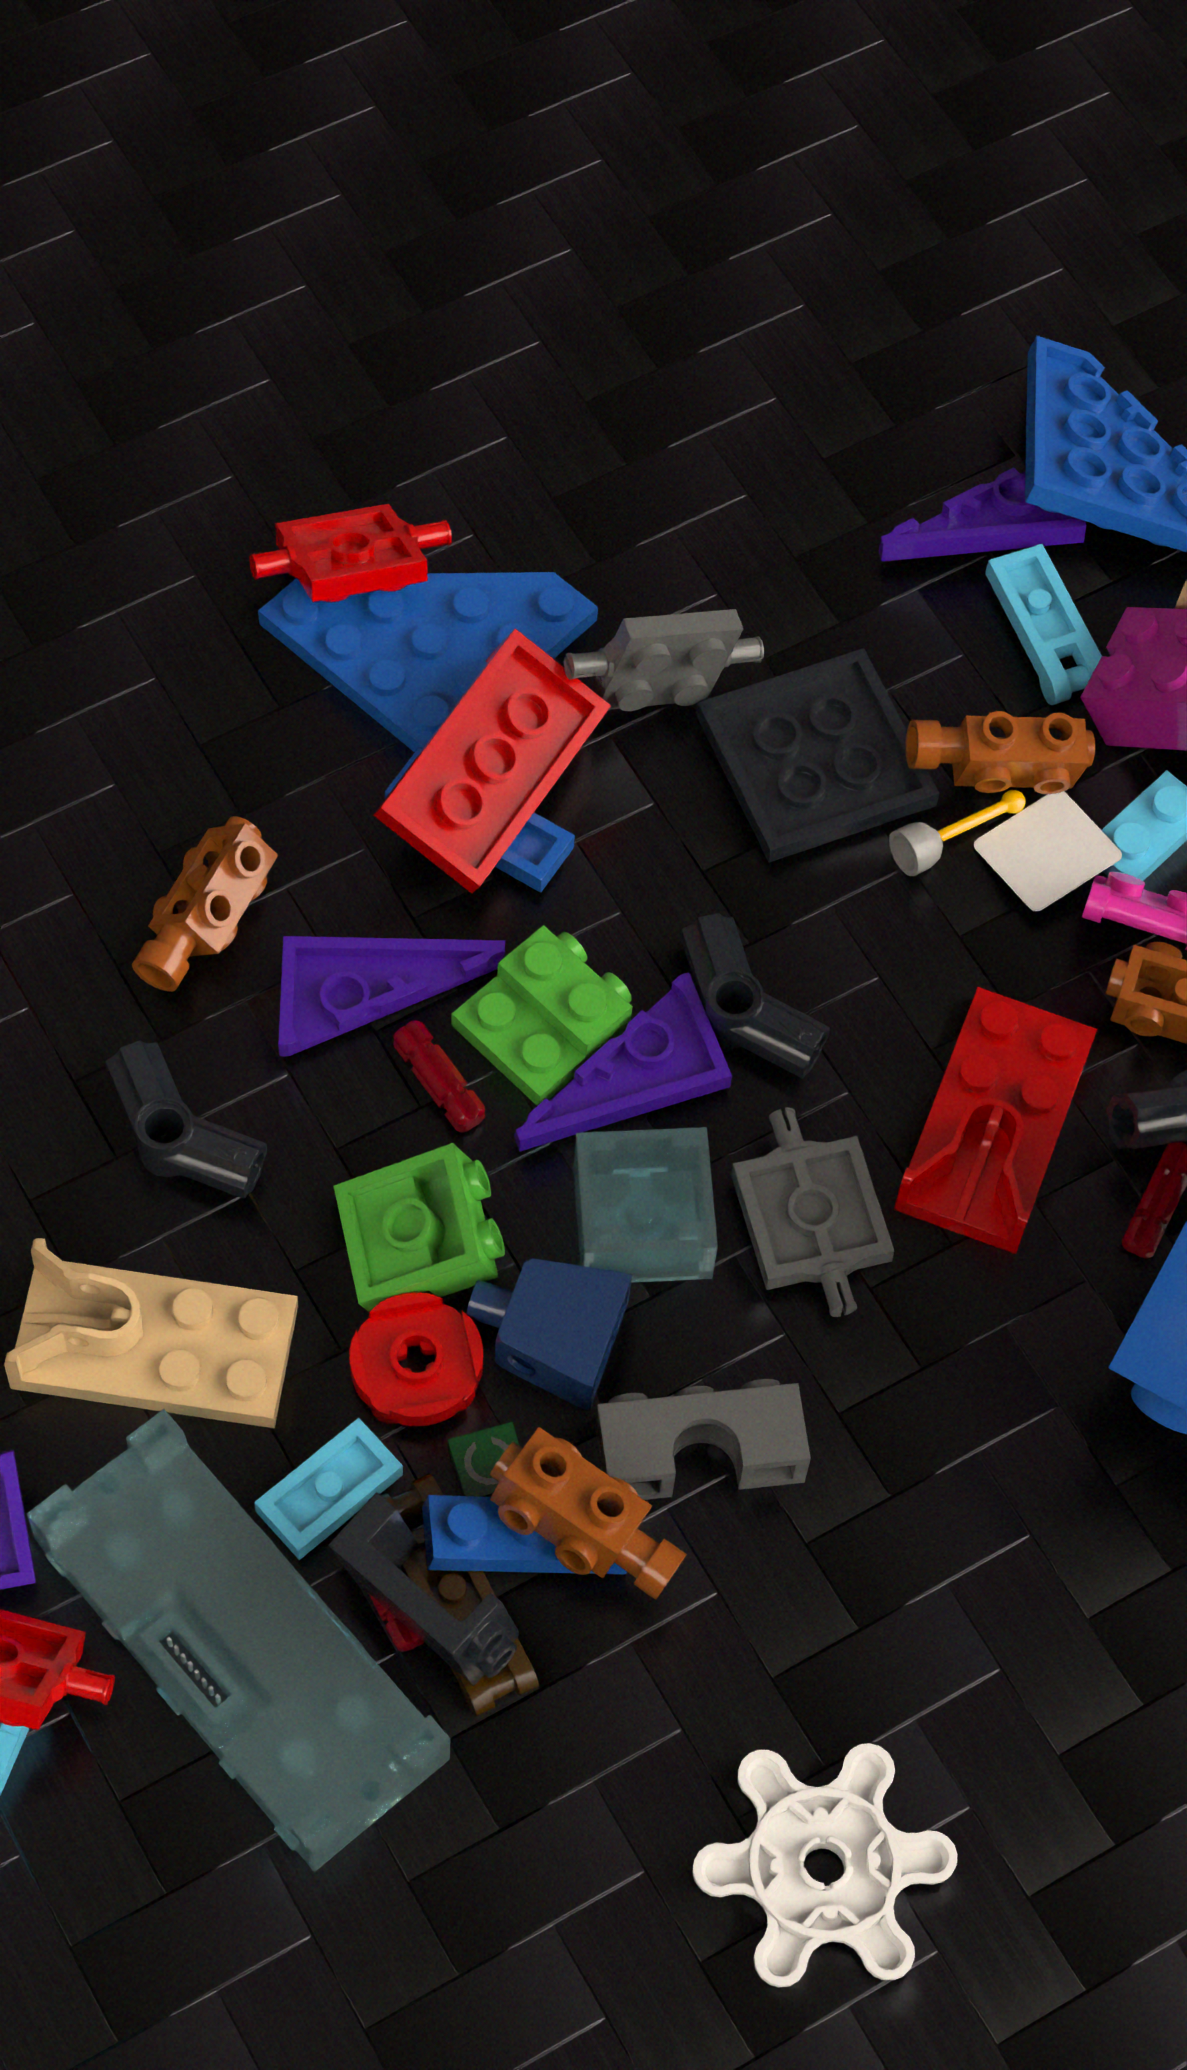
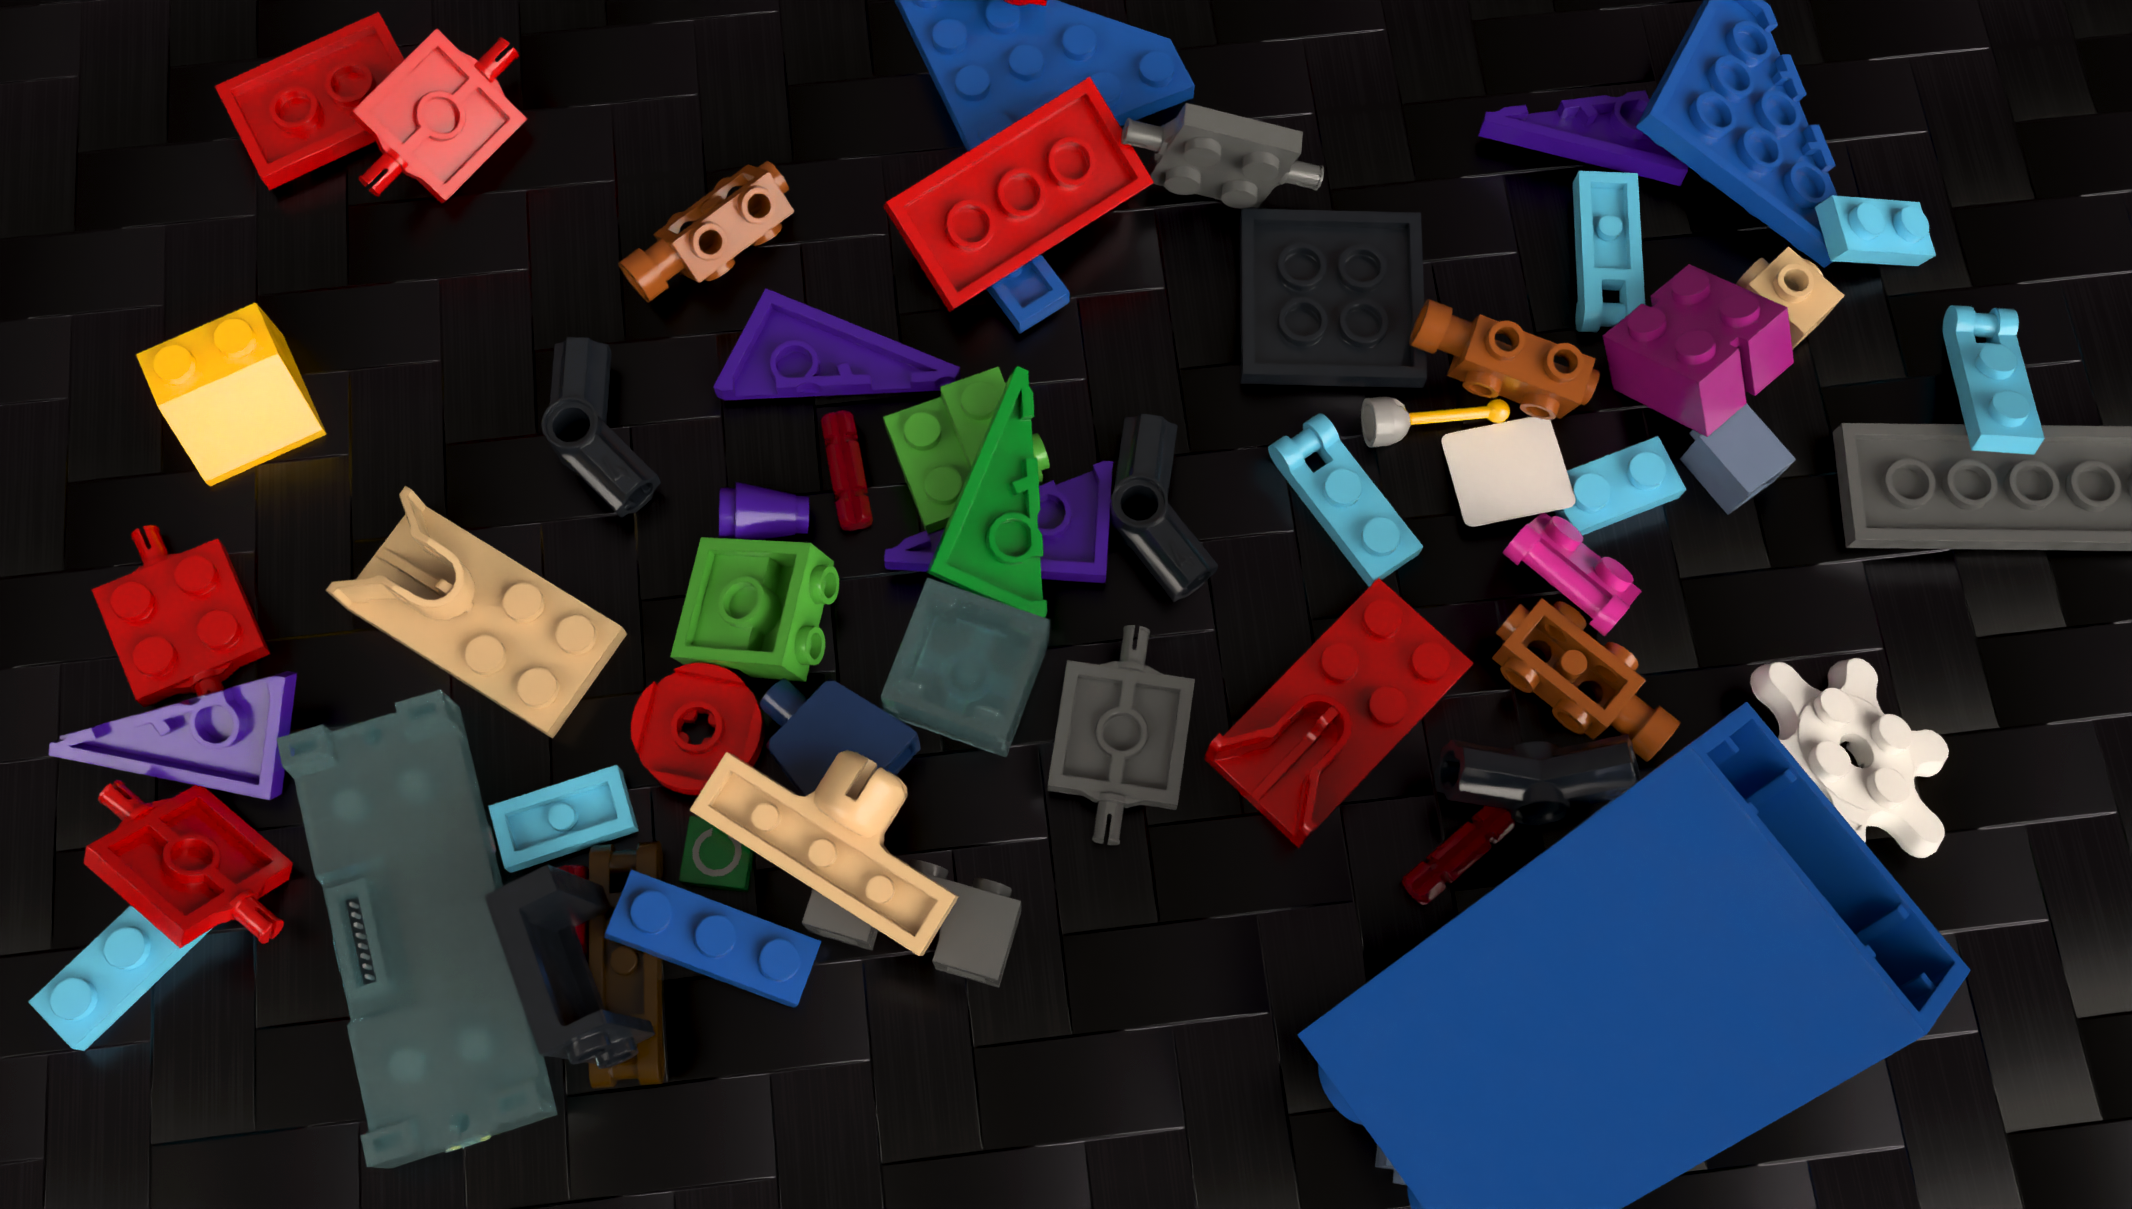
camera: 25 degrees right, 10 degrees up
dark orange brick [489,1427,687,1600] -> none
none -> tan plate [690,750,959,956]
none -> dark purple cone [719,482,809,540]
none -> green wing [926,366,1047,622]
none -> medium azure plate [1268,413,1423,587]

